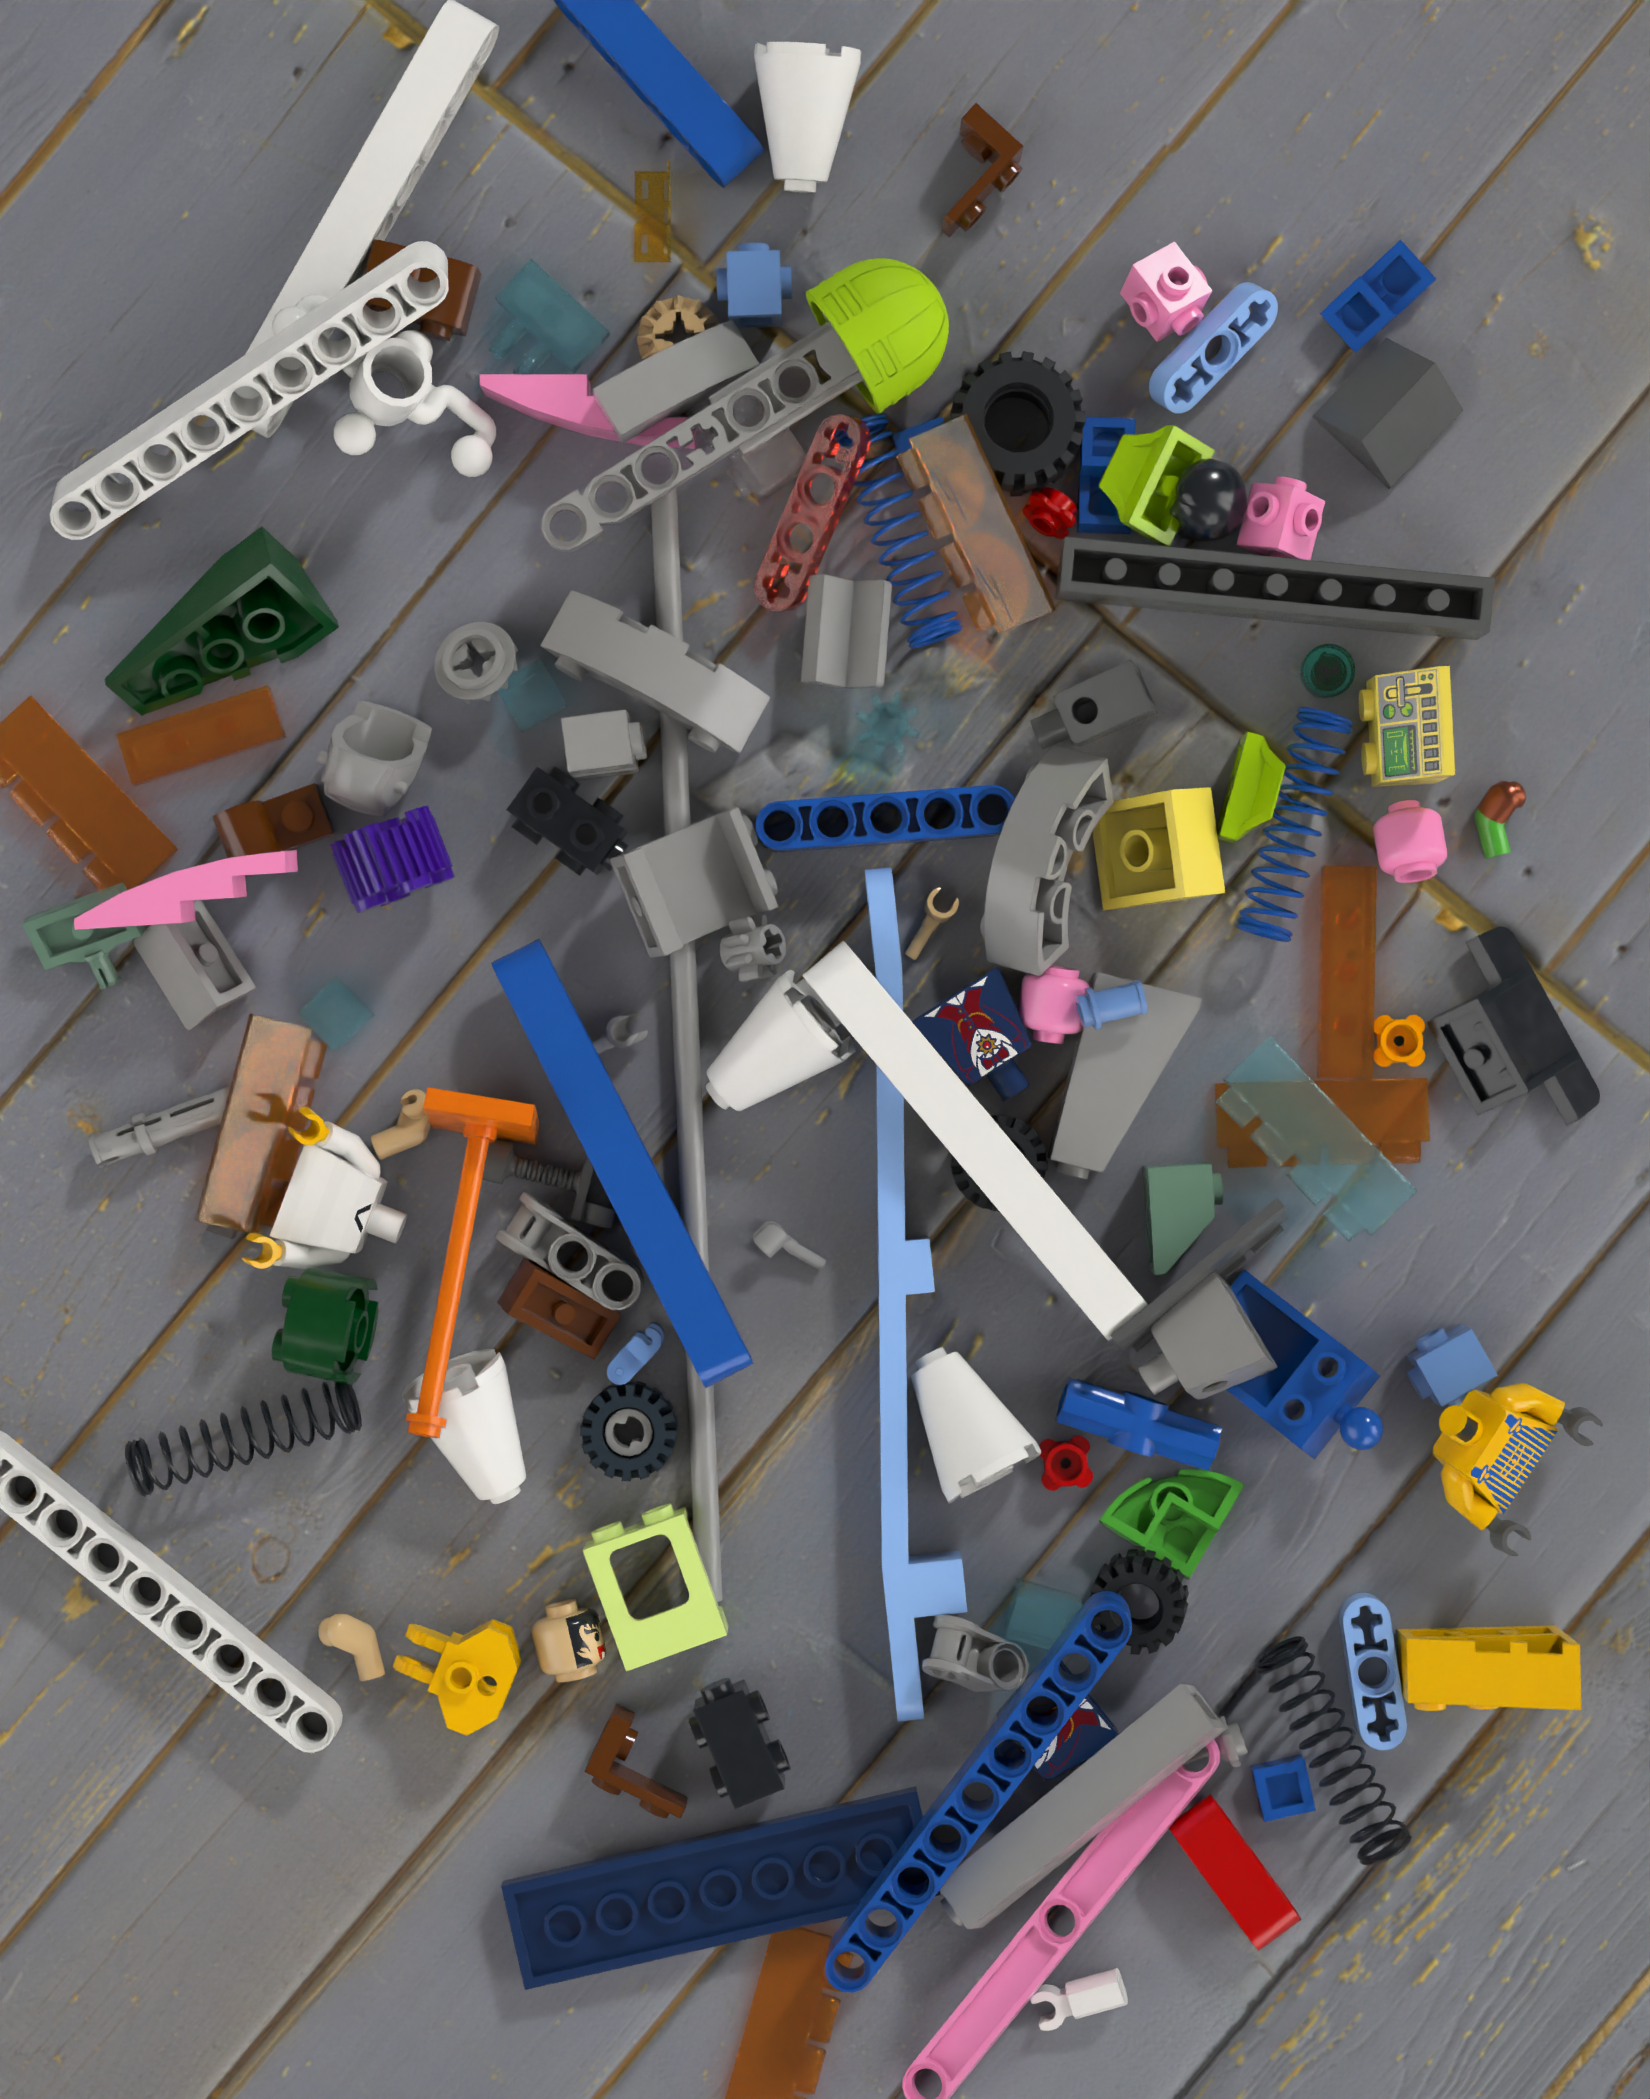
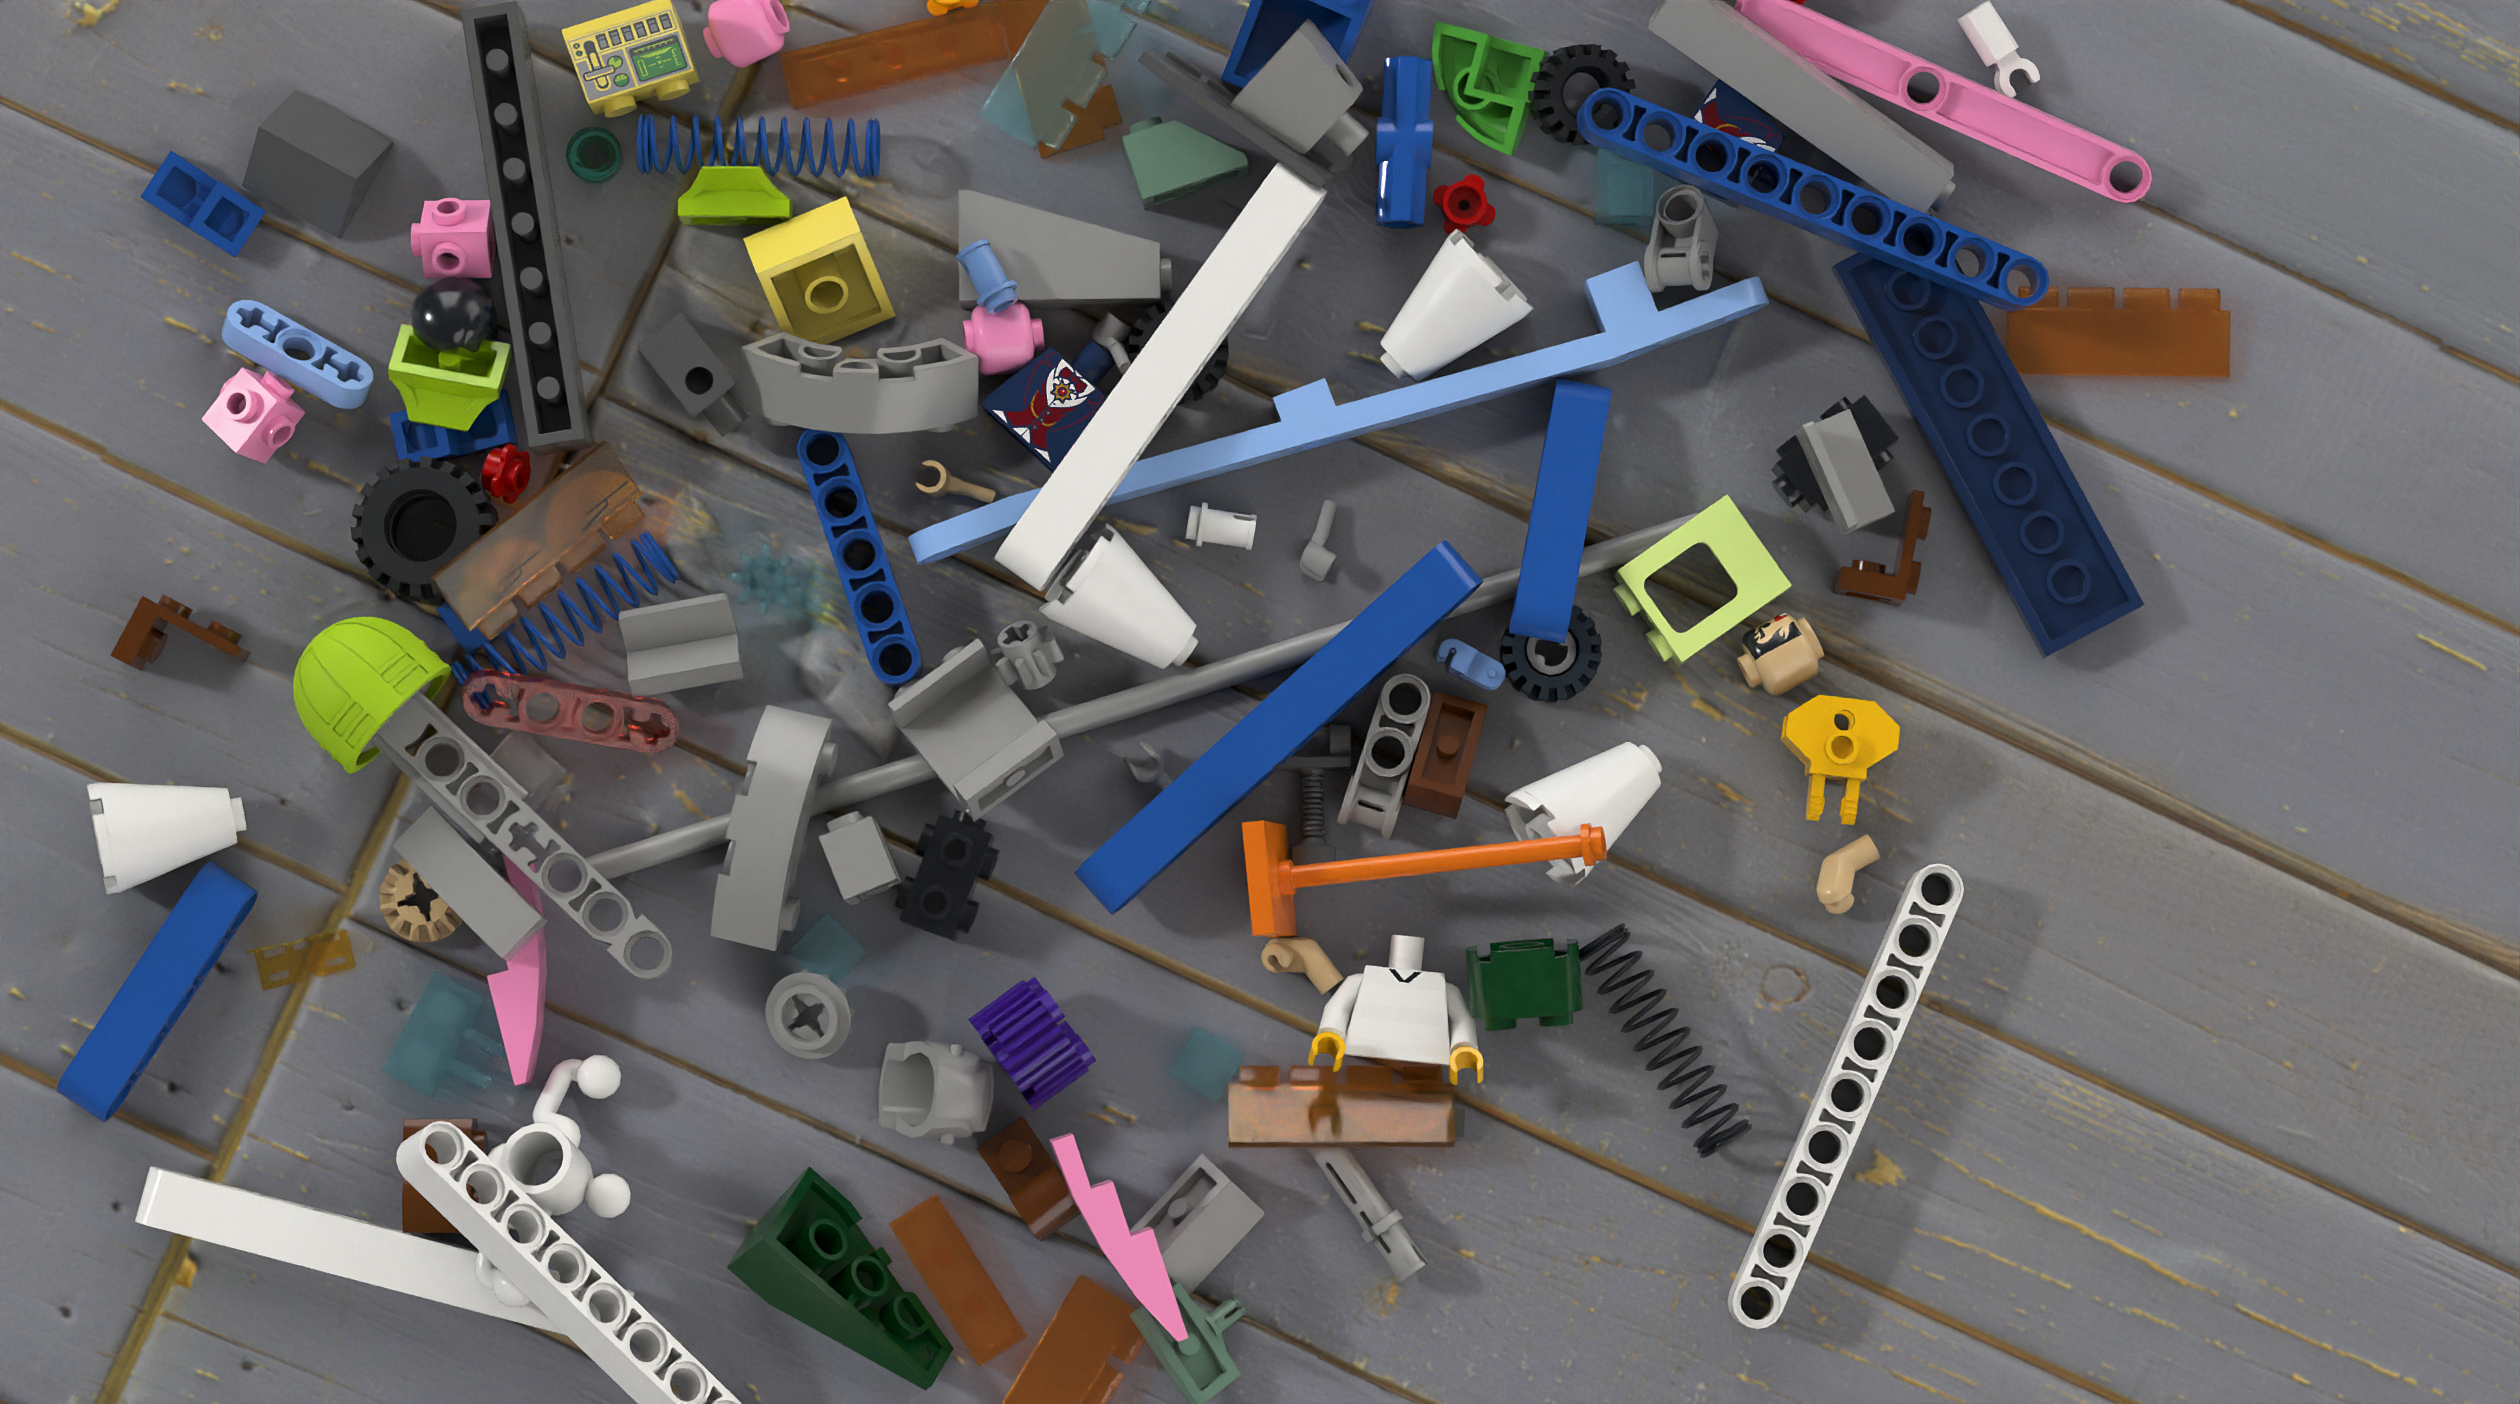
camera: 105 degrees left, 5 degrees down
medium blue brick [716,243,792,328] -> none
none -> light grey hand [1090,311,1134,374]
none -> white pin [1185,502,1257,550]
none -> blue beam [1509,378,1612,644]
none -> light grey panel [1796,409,1895,536]

